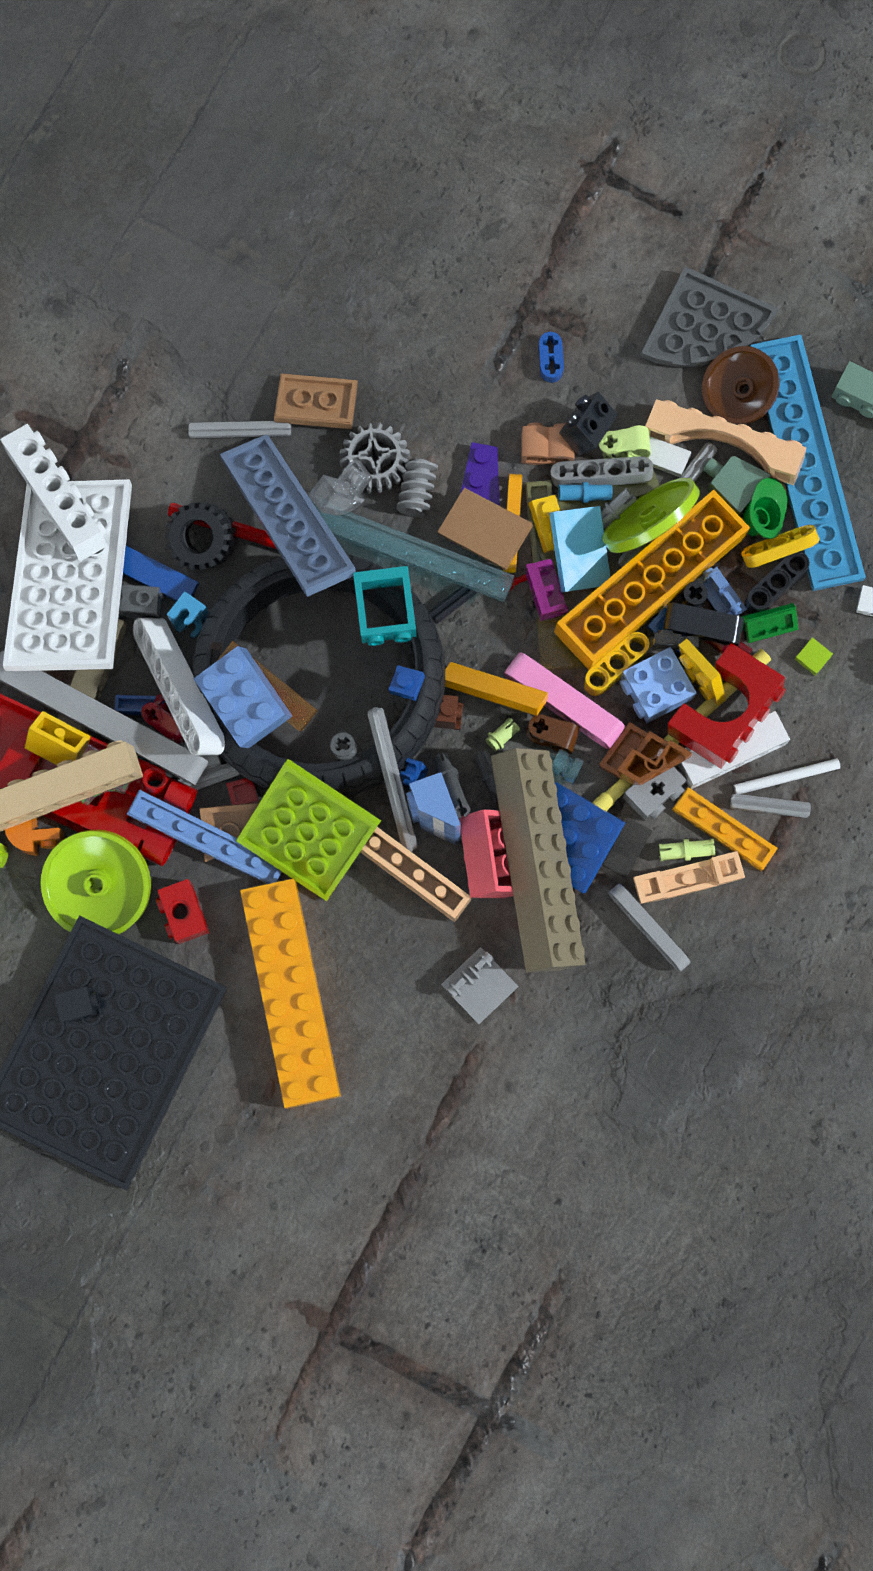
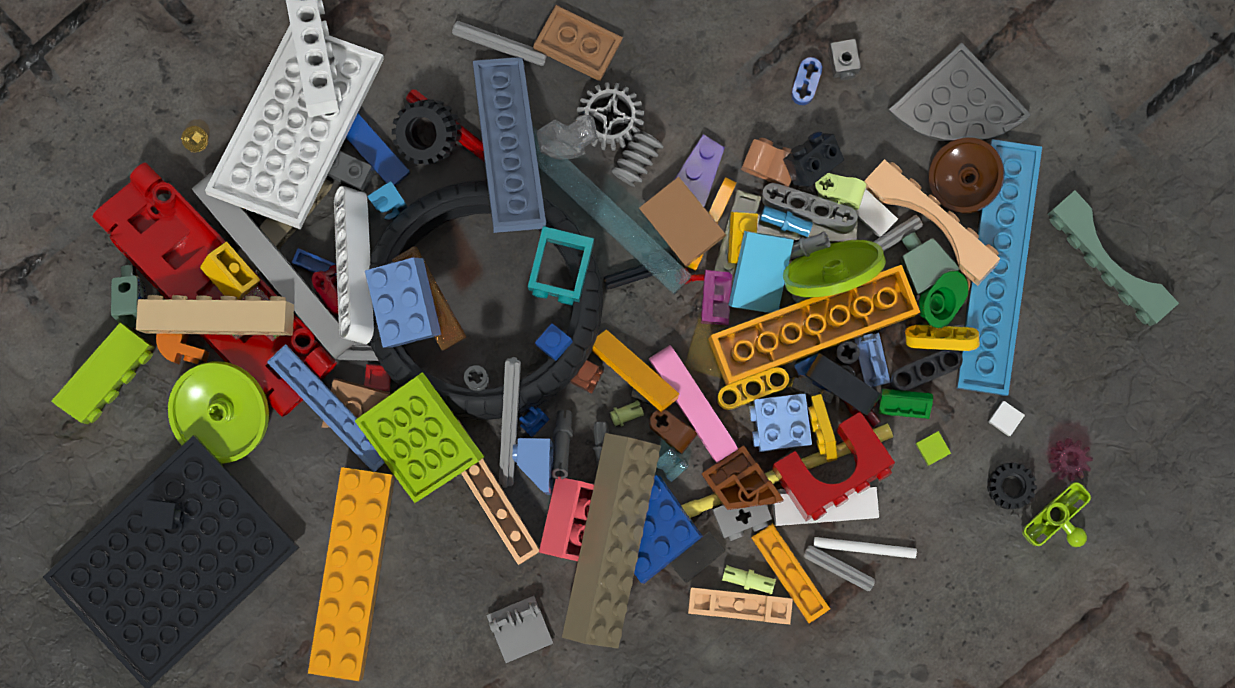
camera: 20 degrees right, 5 degrees up
red brick [156,879,210,944] -> none
light grey beam [608,883,691,972] -> none
none -> brick [828,39,861,80]

